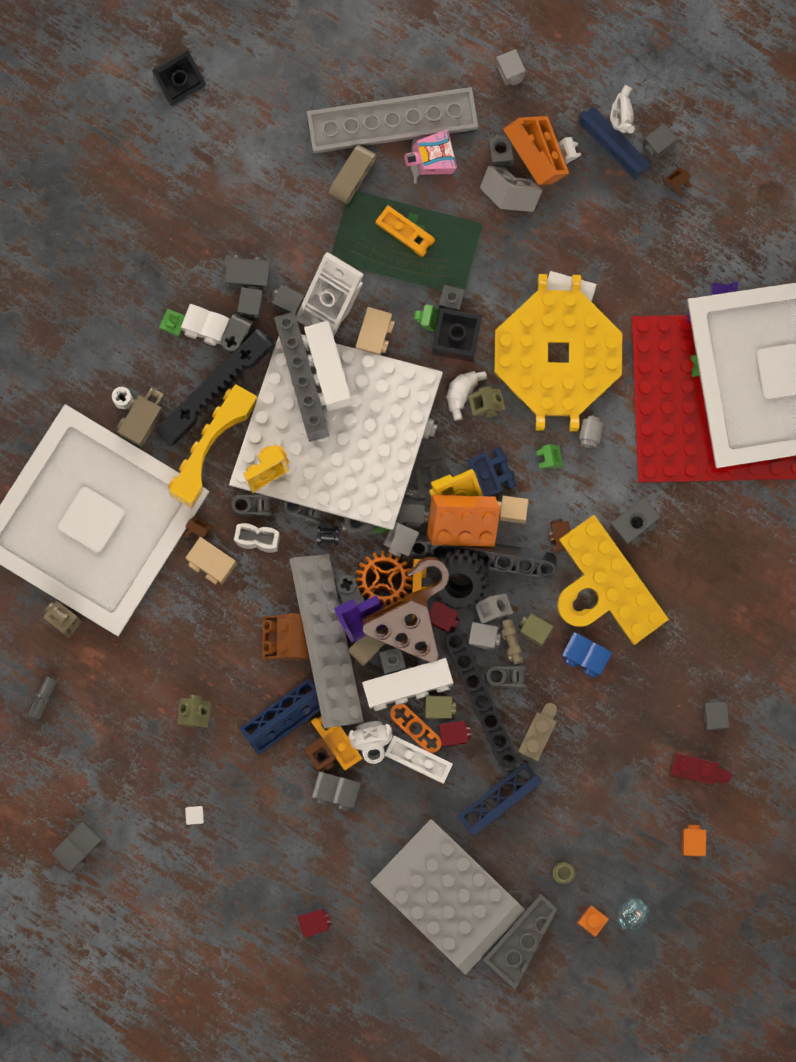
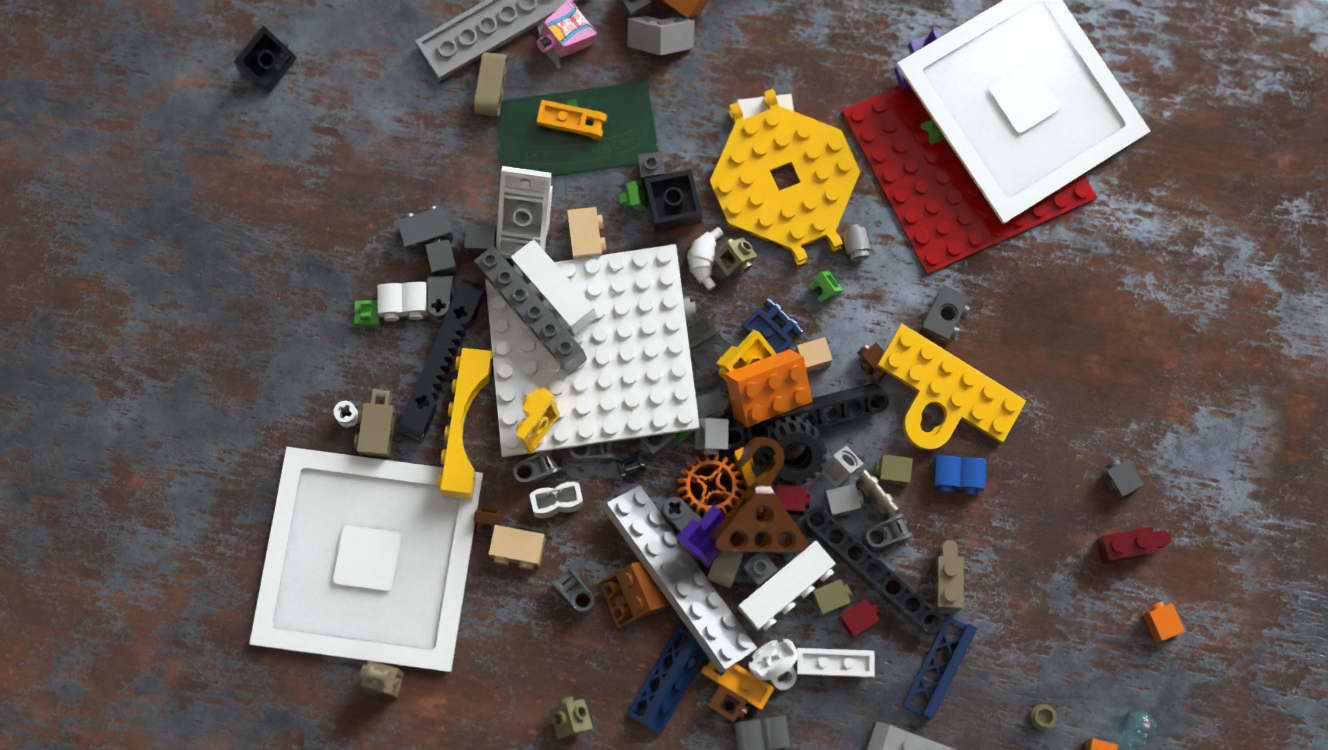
camera: 25 degrees left, 5 degrees down
orange beam [390,704,441,754] -> none
none -> dark grey piece [551,566,595,615]

